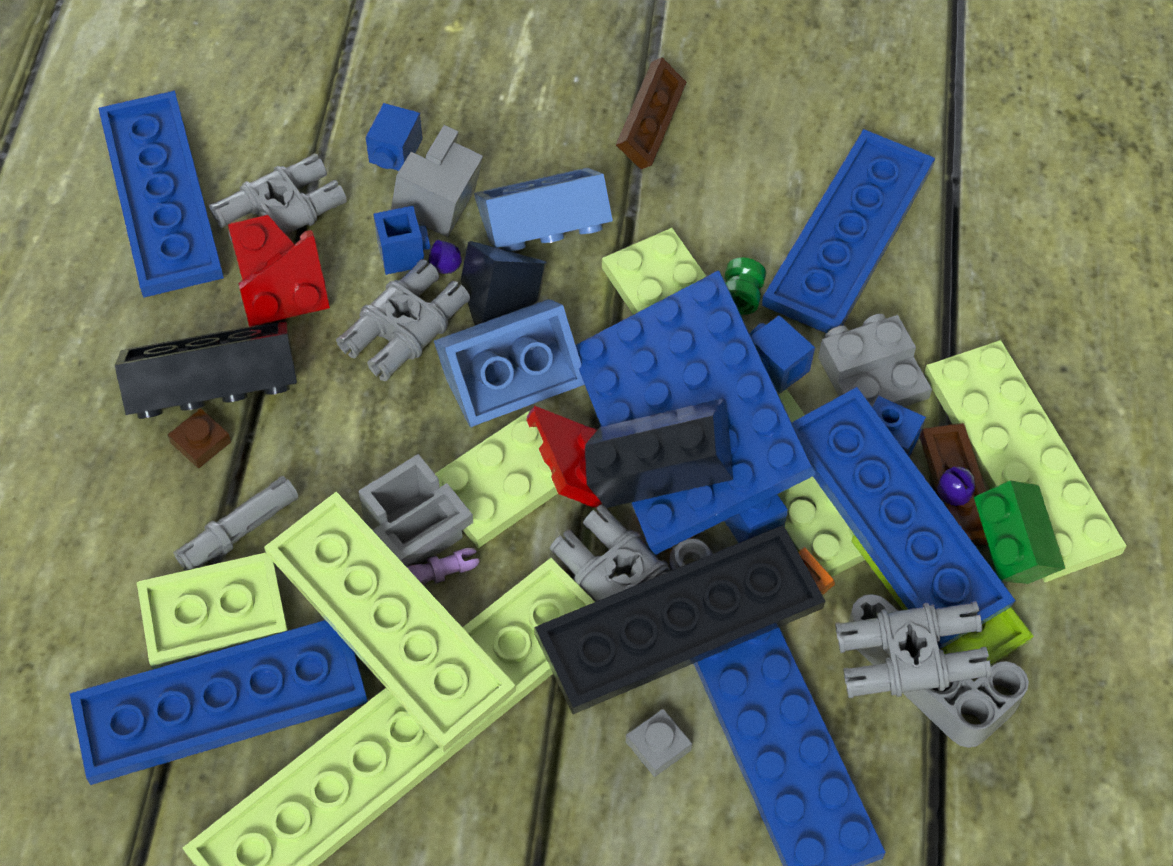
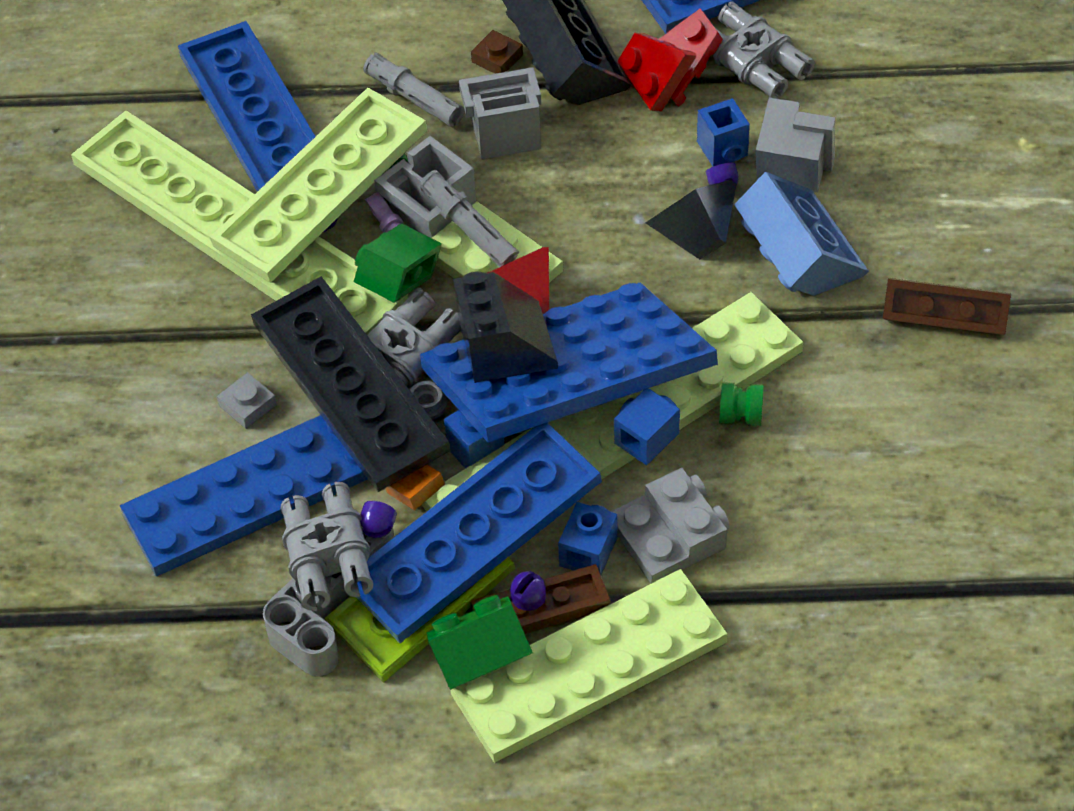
camera: 85 degrees right, 5 degrees down
yellowish green plate [137,552,288,670] -> none
light grey pin [336,259,470,381] -> none
blue brick [366,103,423,171] -> none
medium blue slope [434,299,585,427] -> none
blue plate [762,129,935,334] -> none
none -> green brick [353,223,442,303]
none -> dark purple hinge [360,501,397,538]
none -> light grey pin [418,170,519,267]
none -> light grey plate [459,67,542,159]

